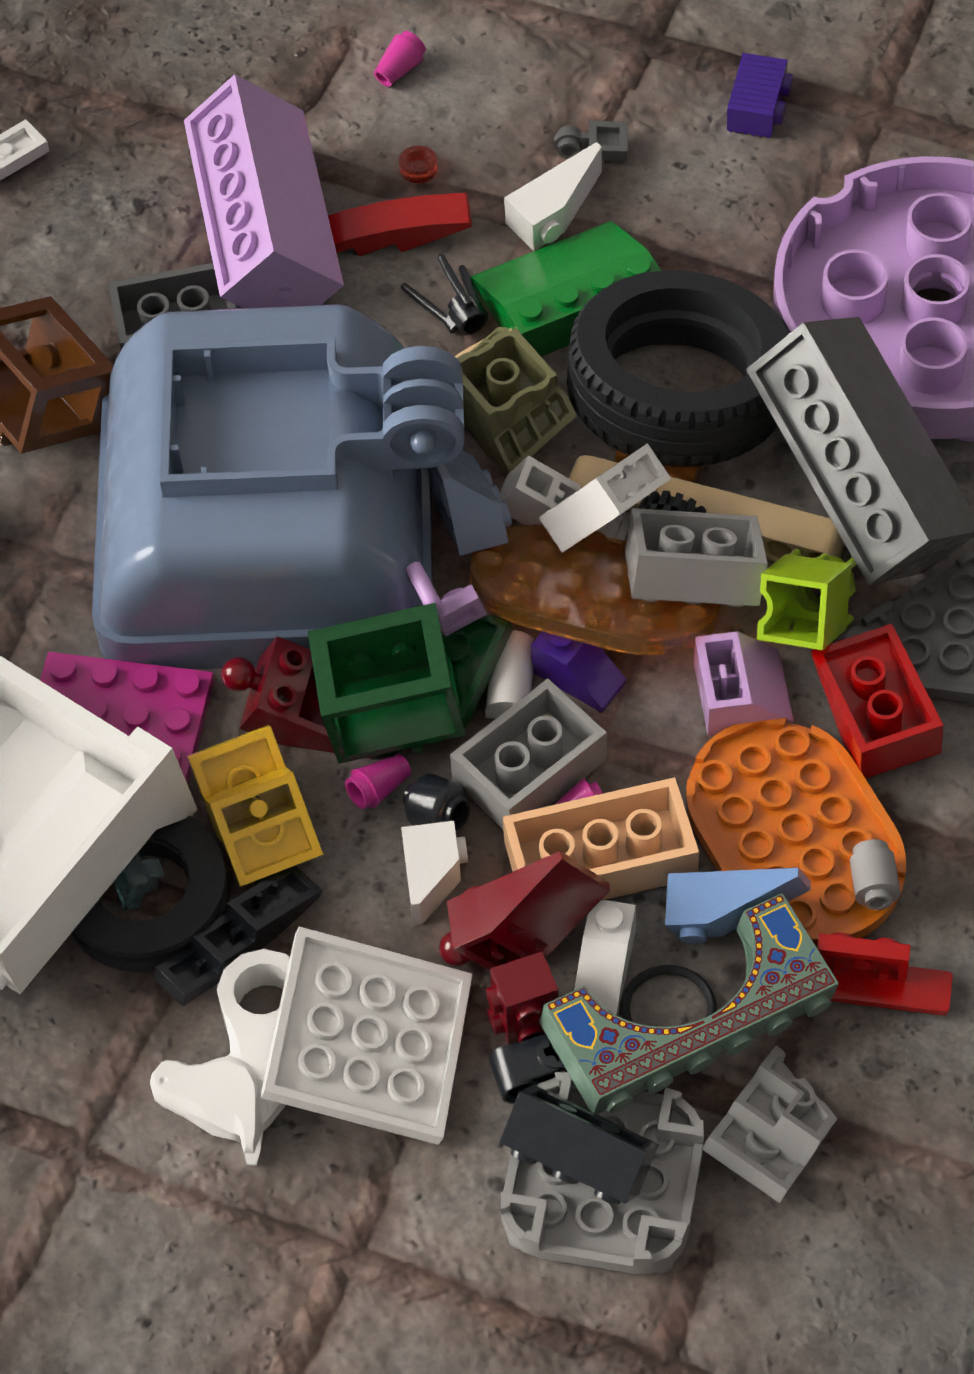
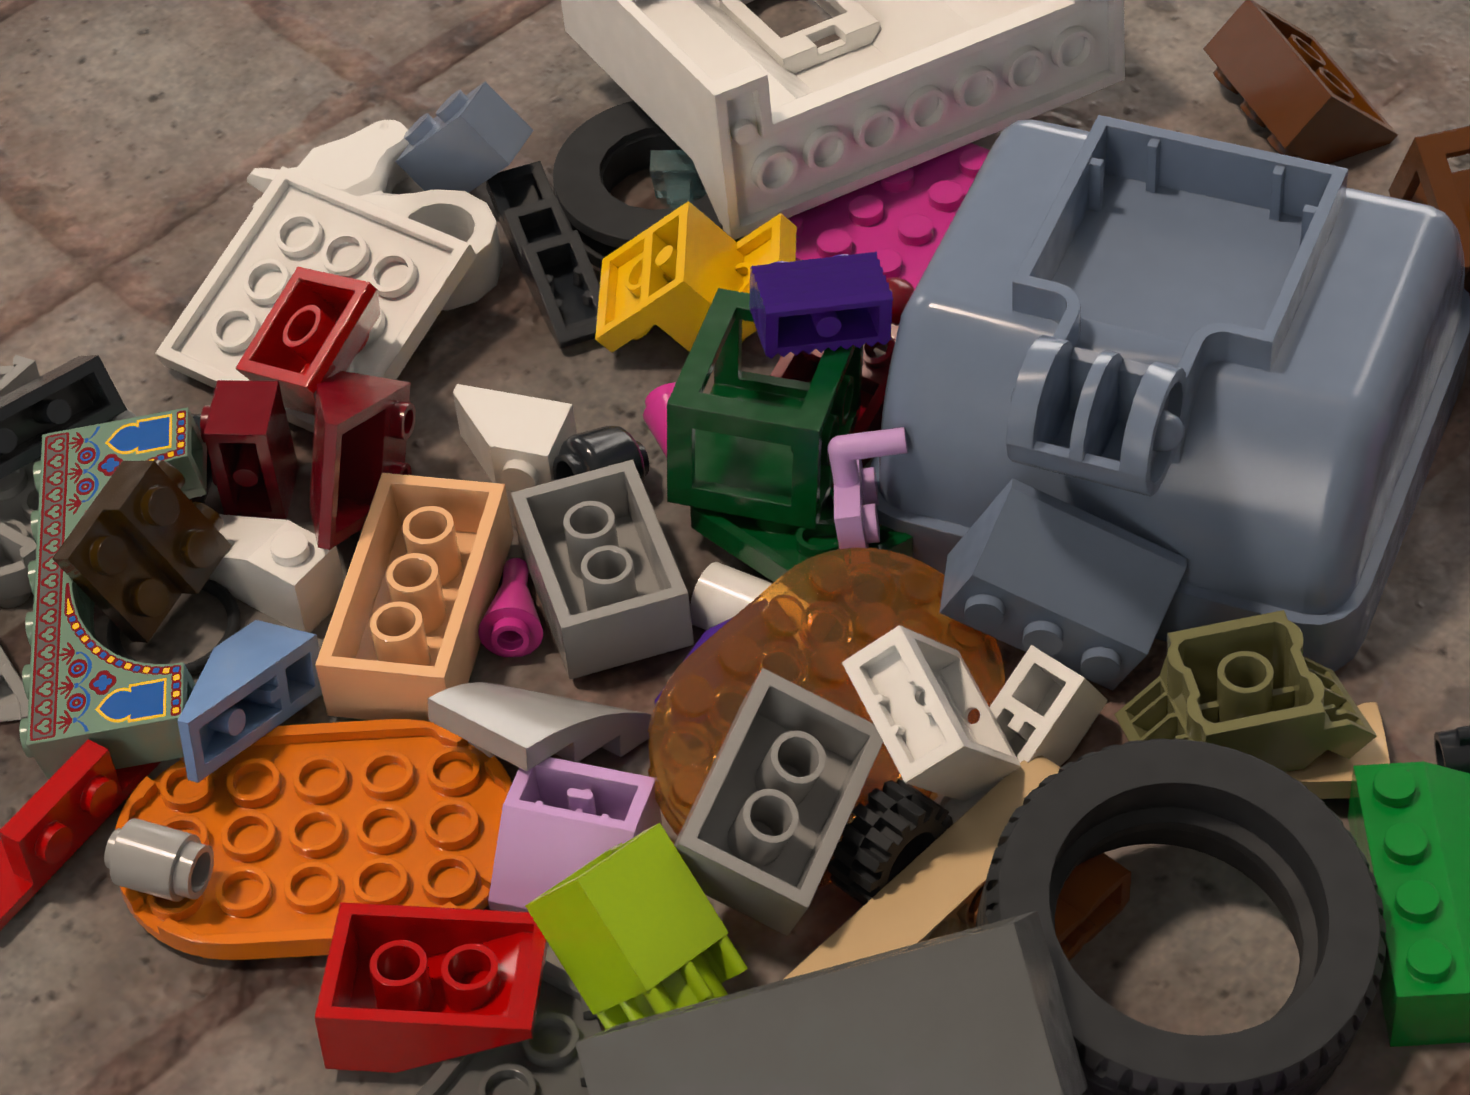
camera: 115 degrees right, 10 degrees down
none -> dark brown plate [52,460,232,643]
none -> red slope [235,267,381,416]
none -> sand blue brick [396,81,534,193]
none -> light grey slope [428,682,662,771]
none -> dark purple brick [749,252,893,359]

